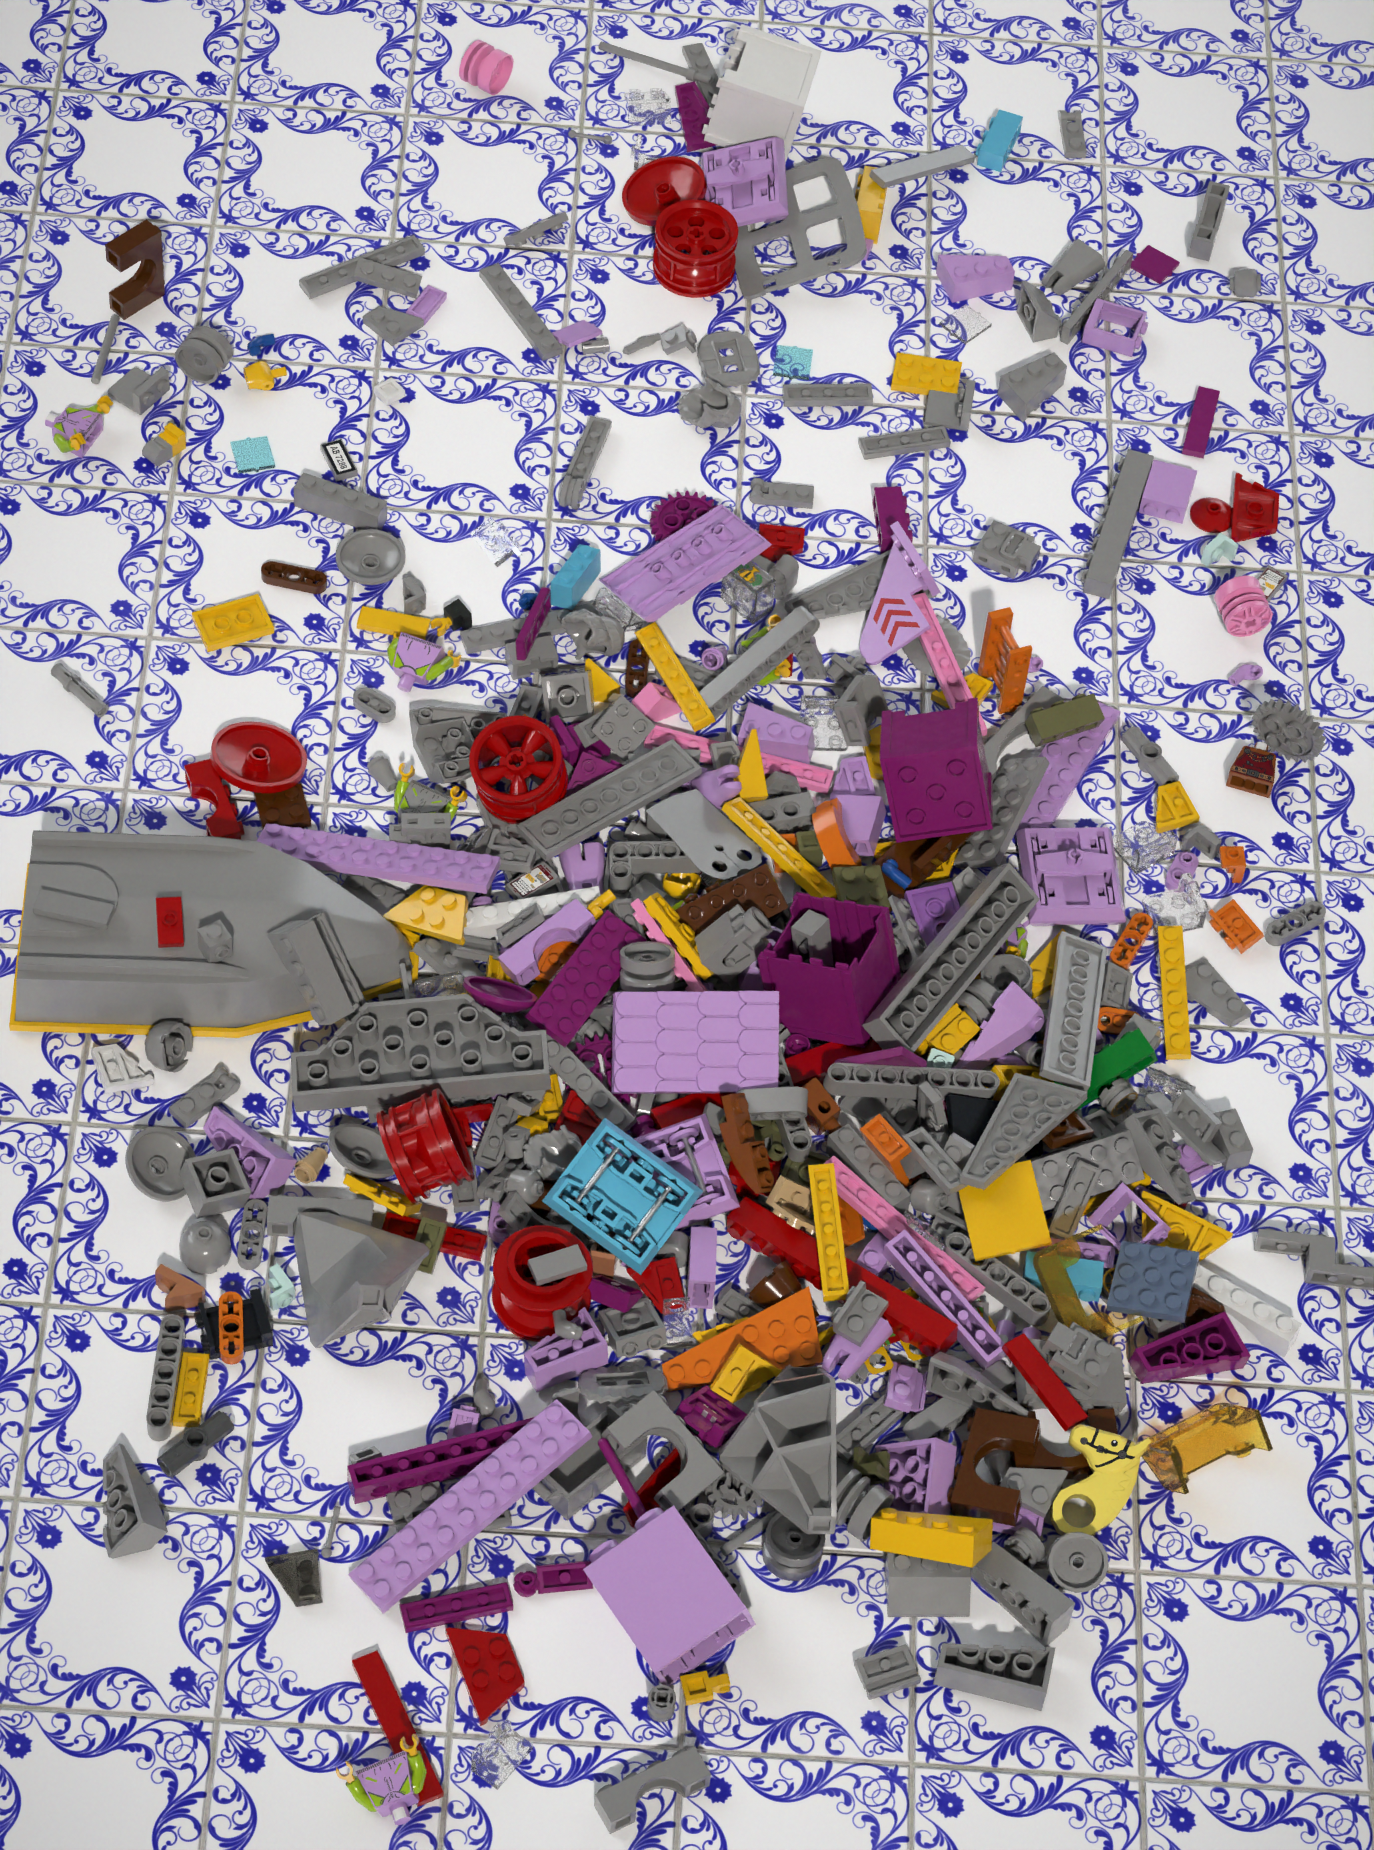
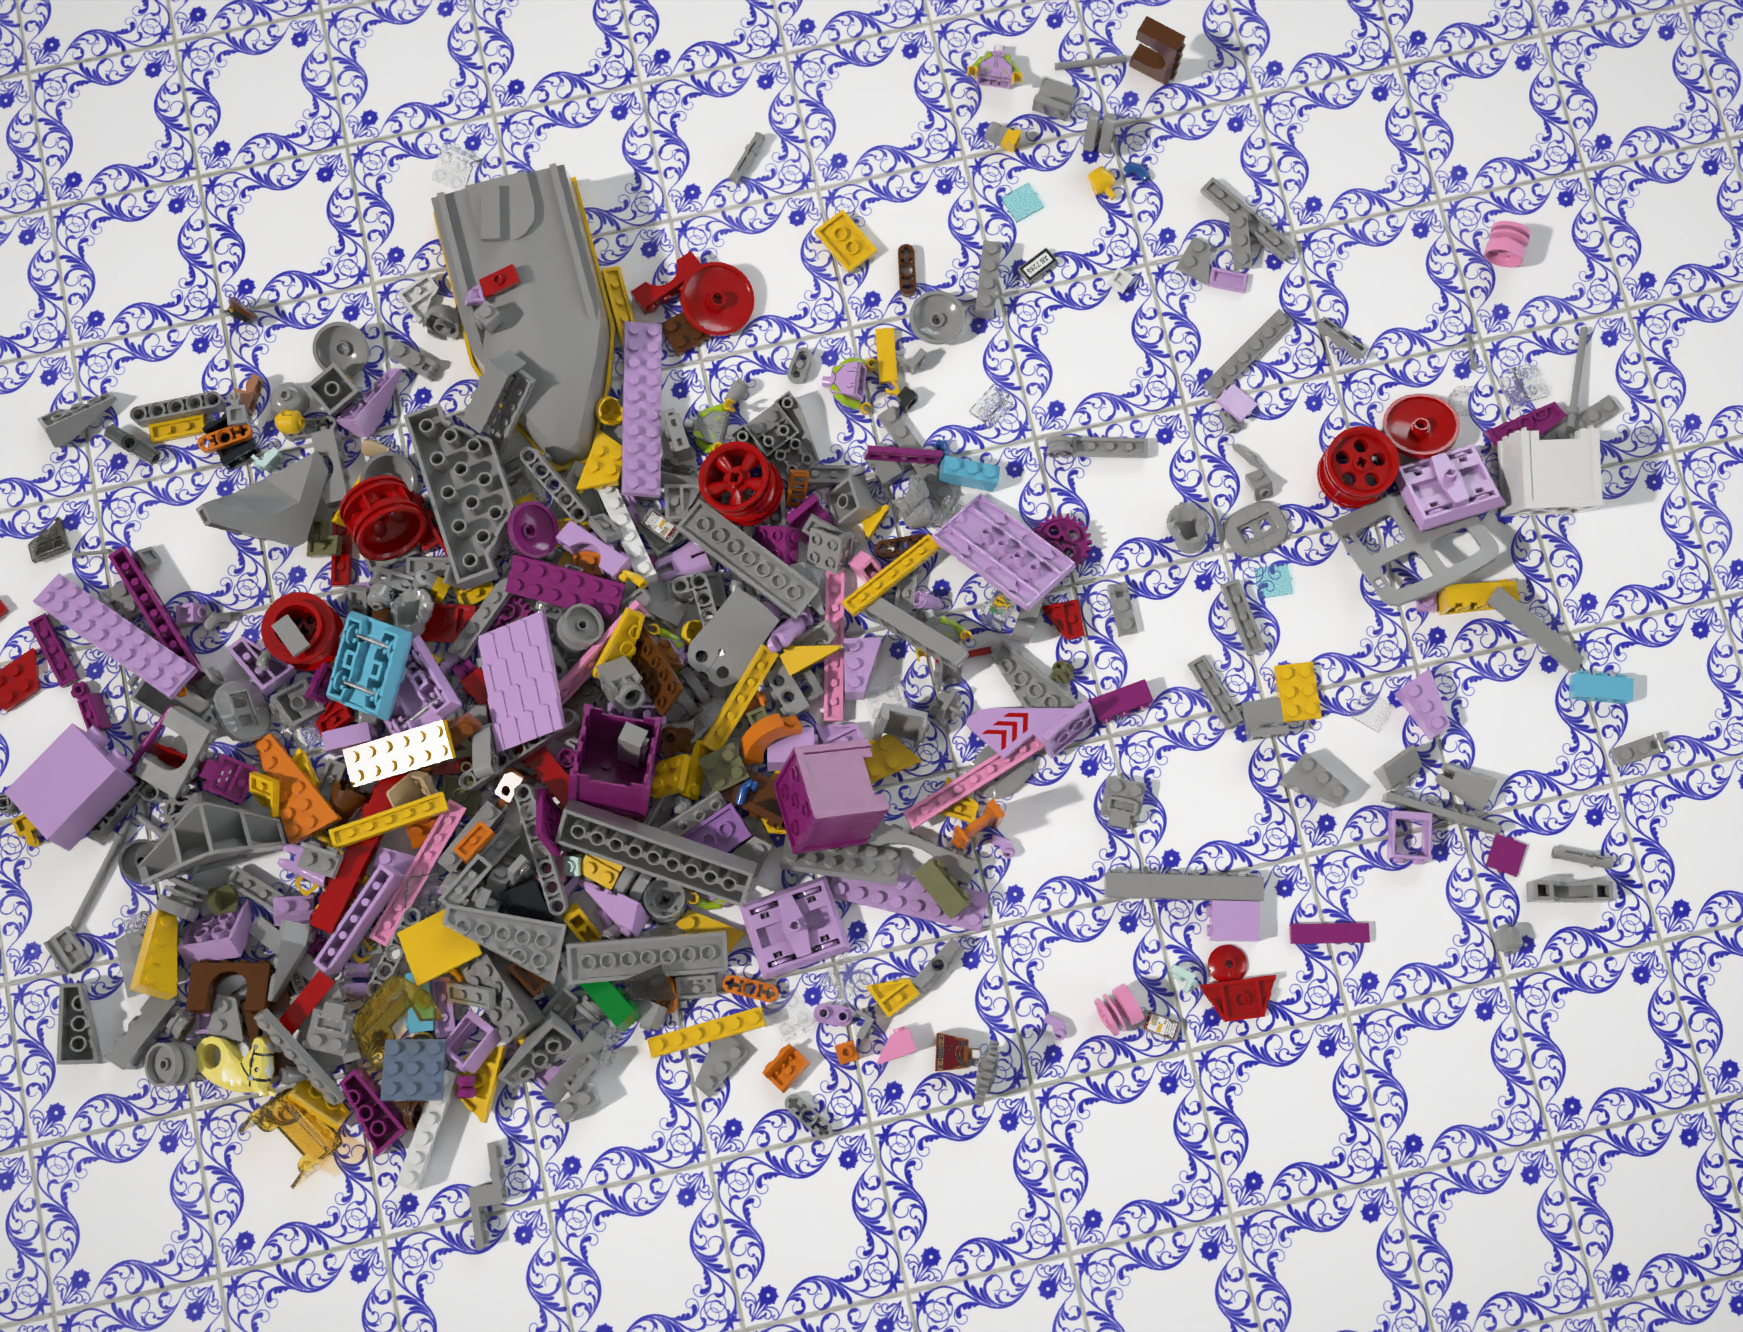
camera: 80 degrees right, 25 degrees up
none -> light grey bar [70,820,132,929]
none -> clear cone [122,911,152,932]
none -> reddish brown piece [222,297,258,326]
none -> light grey plate [226,392,249,427]
none -> light grey plate [253,1008,347,1105]
none -> yellow head [275,410,305,434]
none -> light grey cone [279,1065,310,1086]
none -> yellow wing [288,1080,350,1131]
none -> plate [343,719,456,788]
none -> magenta wheel [456,1076,476,1099]
none -> lavender tile [465,285,485,306]
none -> light grey beam [520,447,590,523]
none -> yellow hair [595,396,623,426]
none -> clear smoke wing [624,965,676,1001]
none -> bright pink slope [878,1026,917,1064]
none -> olive gear [1050,660,1076,684]
none -> light grey pin [1551,846,1614,870]

